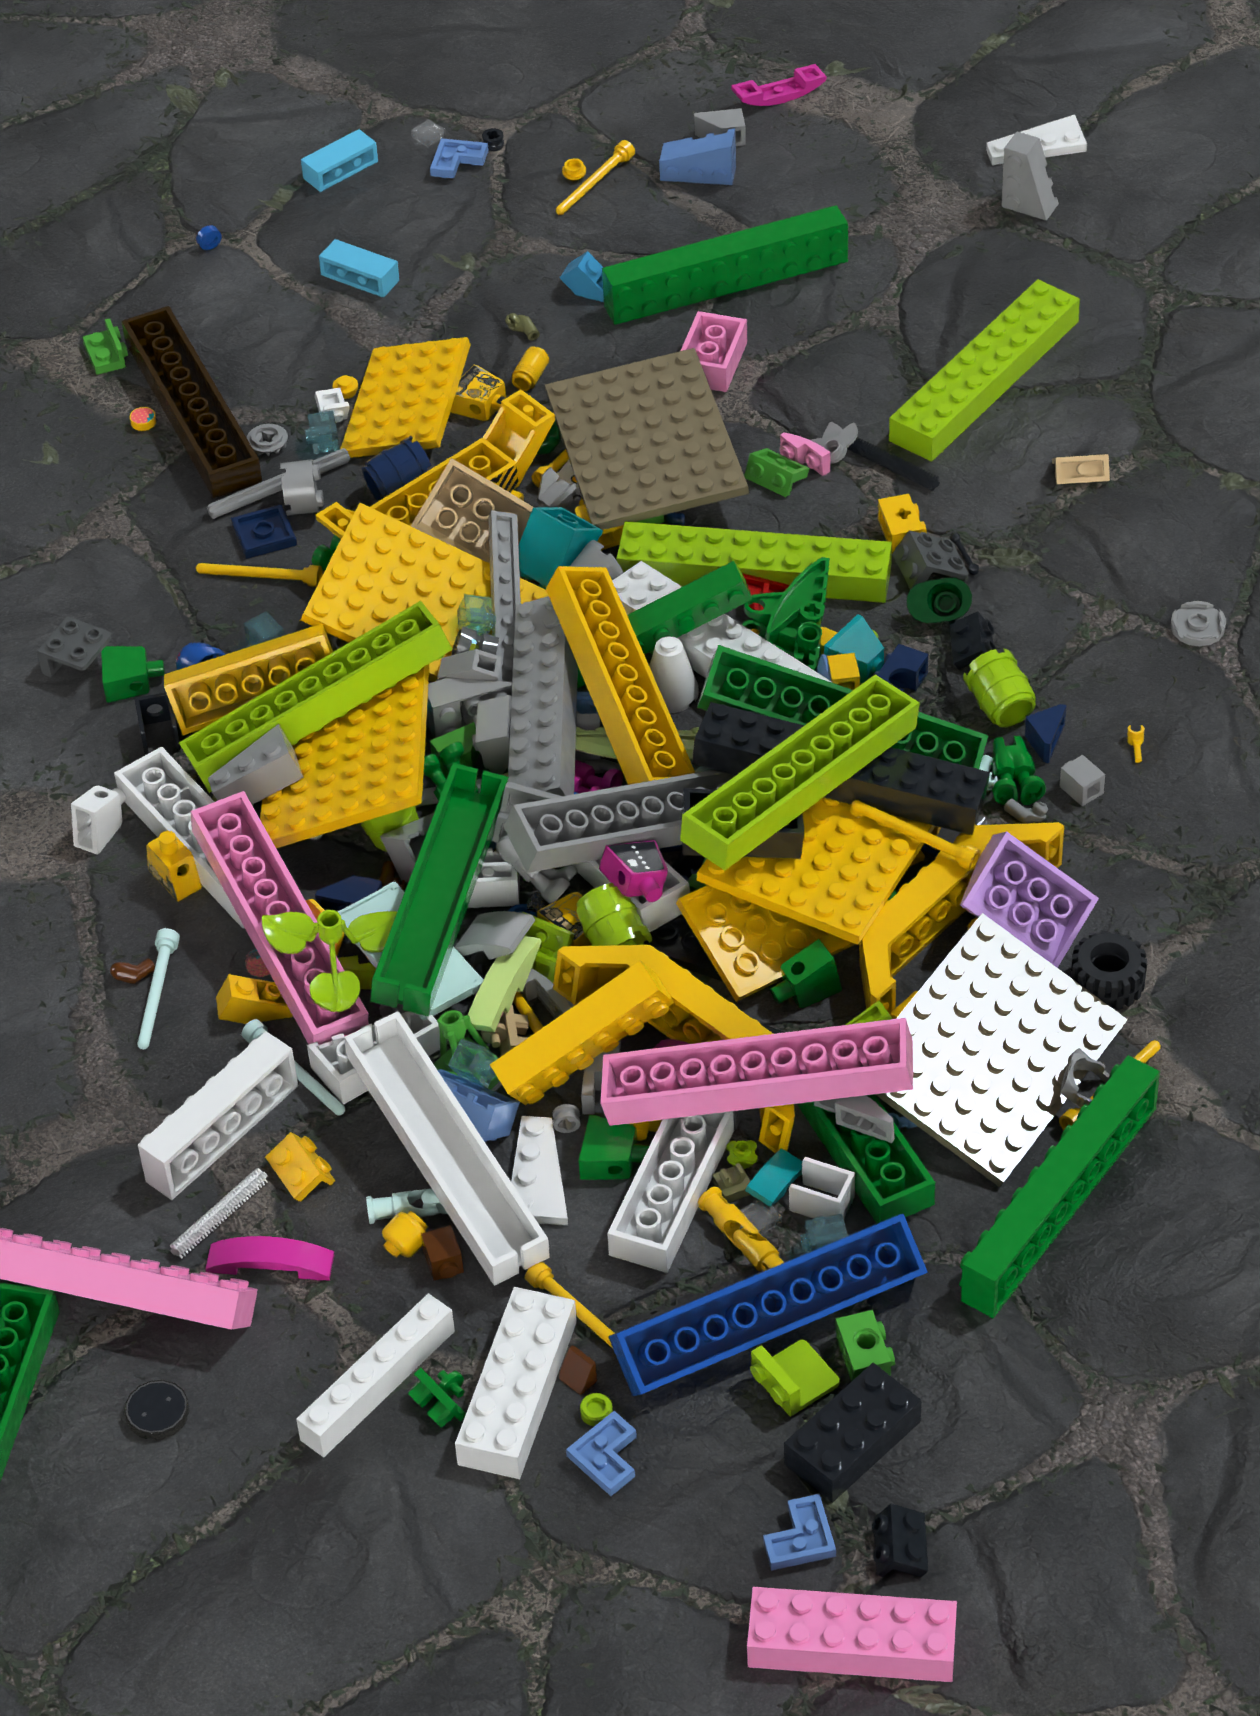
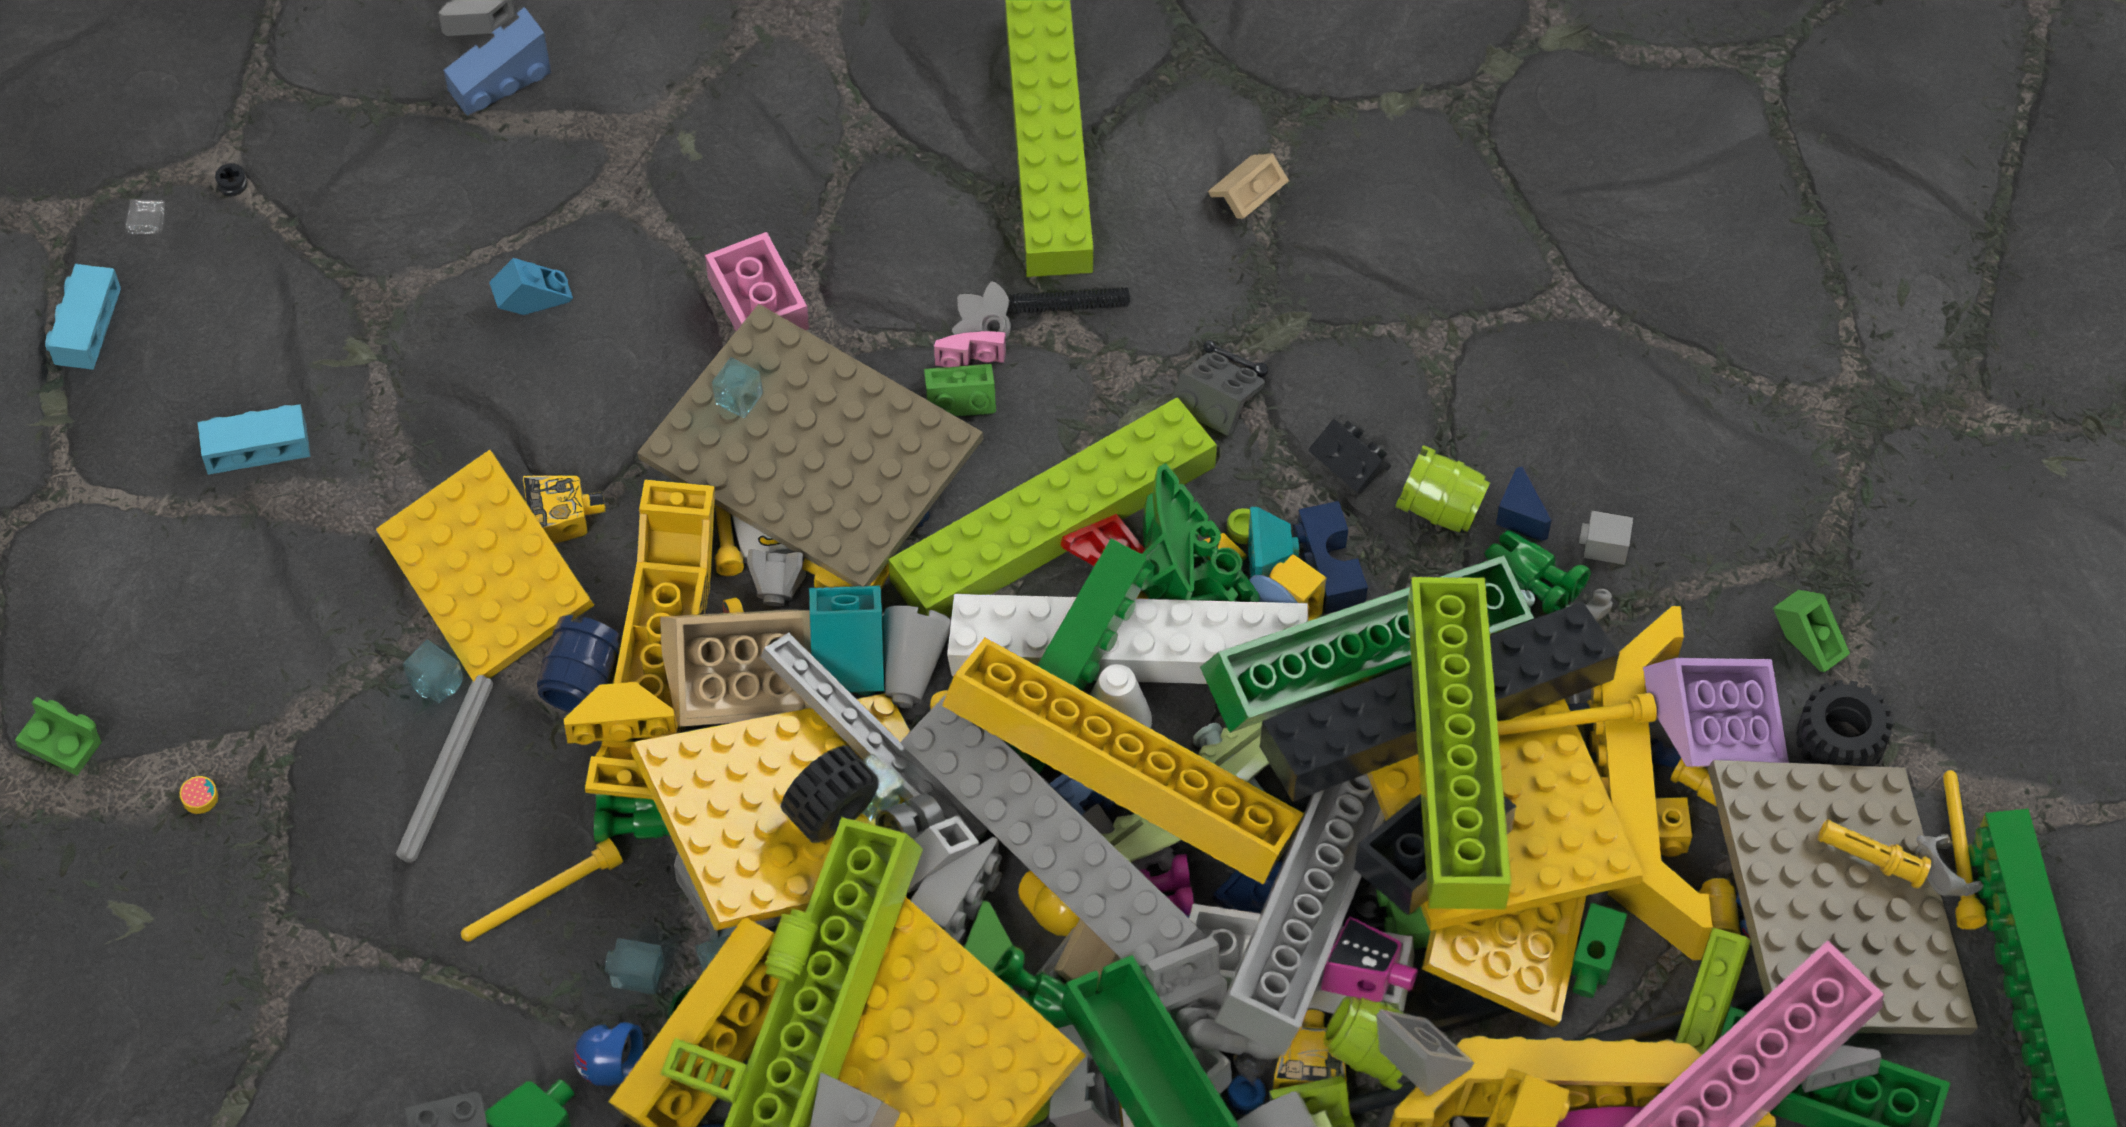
camera: 45 degrees left, 10 degrees up
dark brown brick [121,306,262,498] -> none
blue tile [196,225,222,250] -> none
dark blue tile [231,505,297,559] -> none
light grey gear [247,424,288,456] -> none
light grey brick [280,459,324,516] -> none
white bracket [315,388,349,423] -> none
yellow plate [333,375,358,399] -> none
medium blue plate [430,138,488,178] -> none
light grey slope [472,695,512,775] -> none
olive arm [505,313,540,341] -> none
yellow head [512,347,549,391] -> none
yellow piece [555,140,635,215] -> none
yellow plate [562,158,586,181] -> none
green brick [602,205,848,325] -> none
yellow brick [878,494,927,554] -> none
dark green piece [906,578,972,623] -> none
yellow hand [1127,725,1145,763] -> none
light grey tile [1171,601,1226,647] -> none
none -> yellow slope [564,682,677,745]
none -> lime slope [660,1038,748,1104]
none -> clear light blue brick [711,357,763,419]
none -> lime head [764,909,818,983]
none -> black tyre [780,745,880,843]
none -> light grey slope [1376,1009,1474,1096]
none -> yellow brick [1655,798,1692,857]
none -> bright green slope [1773,590,1850,672]
none -> yellow pin [1817,819,1931,889]

